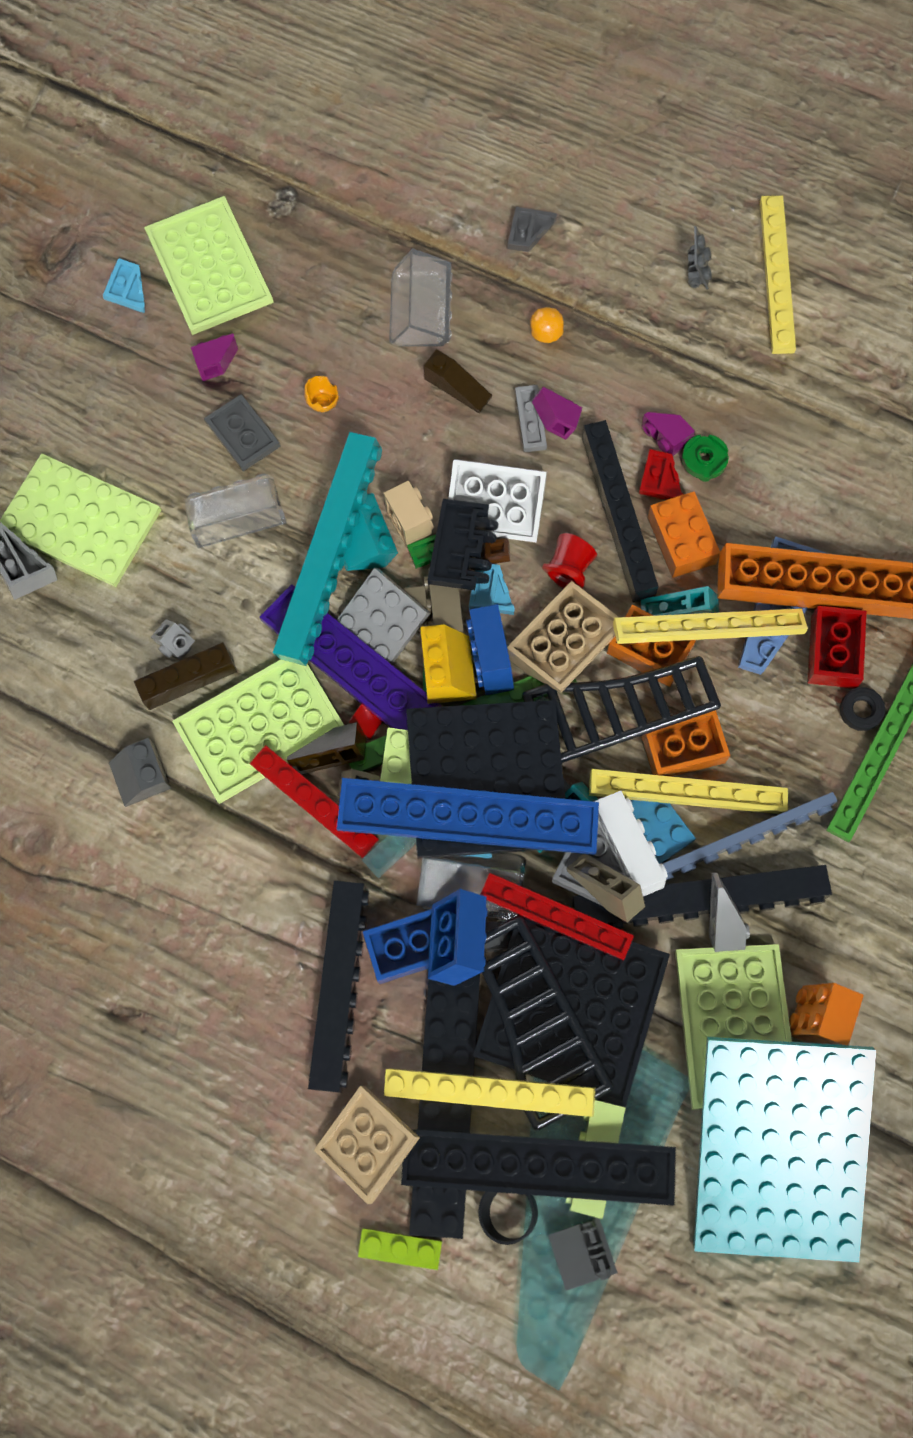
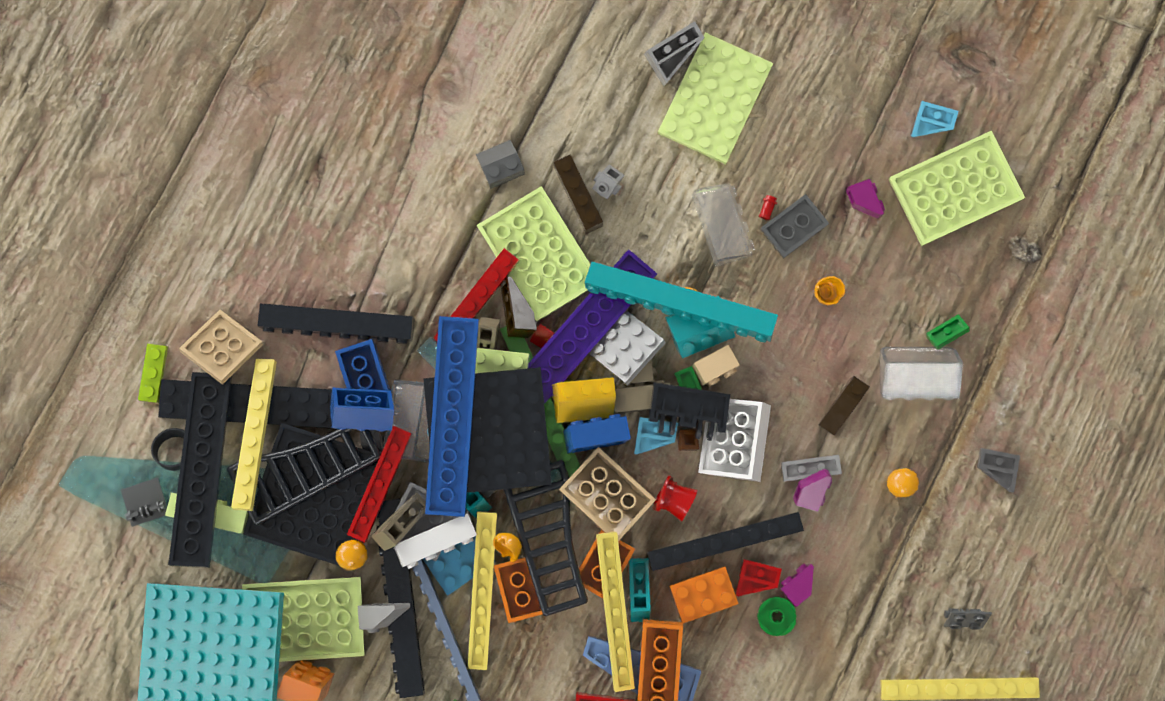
camera: 85 degrees right, 10 degrees up
none -> light orange hair [336,540,368,570]
none -> light orange hair [493,533,522,562]
none -> red pin [758,195,777,221]
none -> green plate [926,314,970,350]

